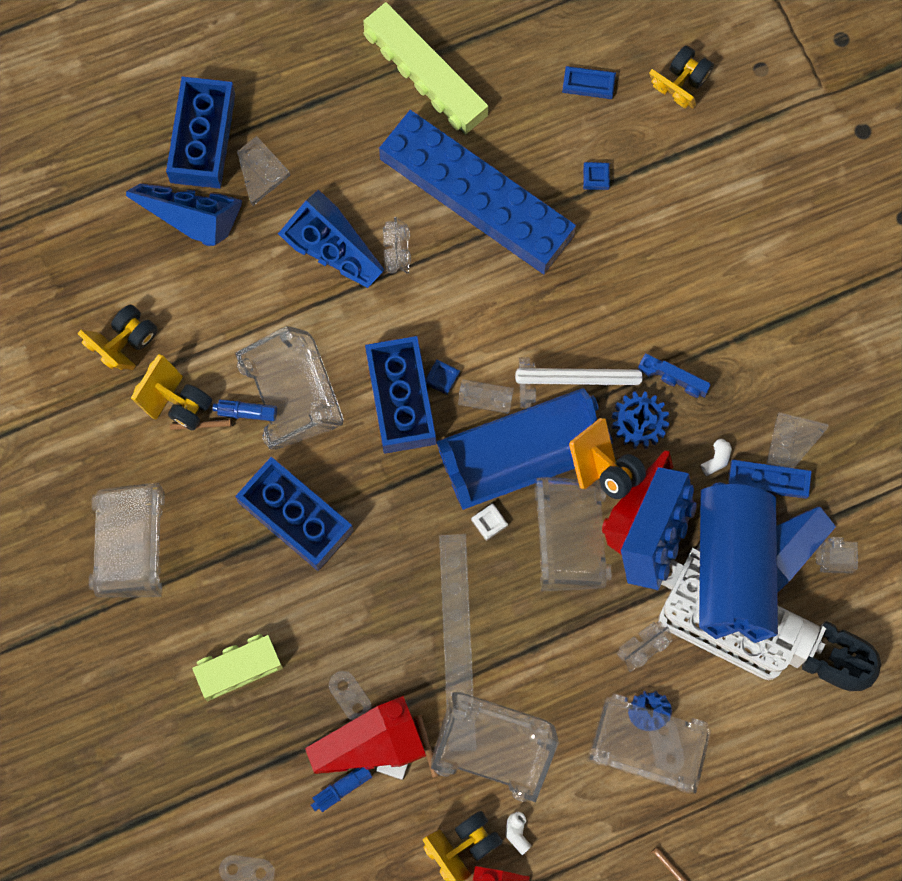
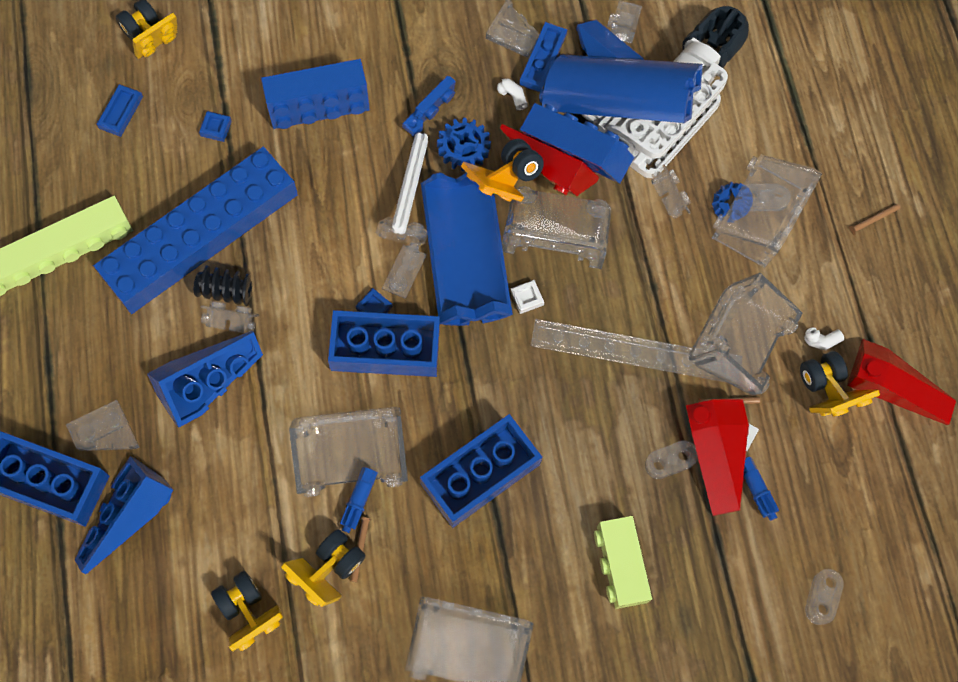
camera: 80 degrees left, 5 degrees down
none -> black piece [193,265,252,306]
none -> blue brick [261,59,370,129]

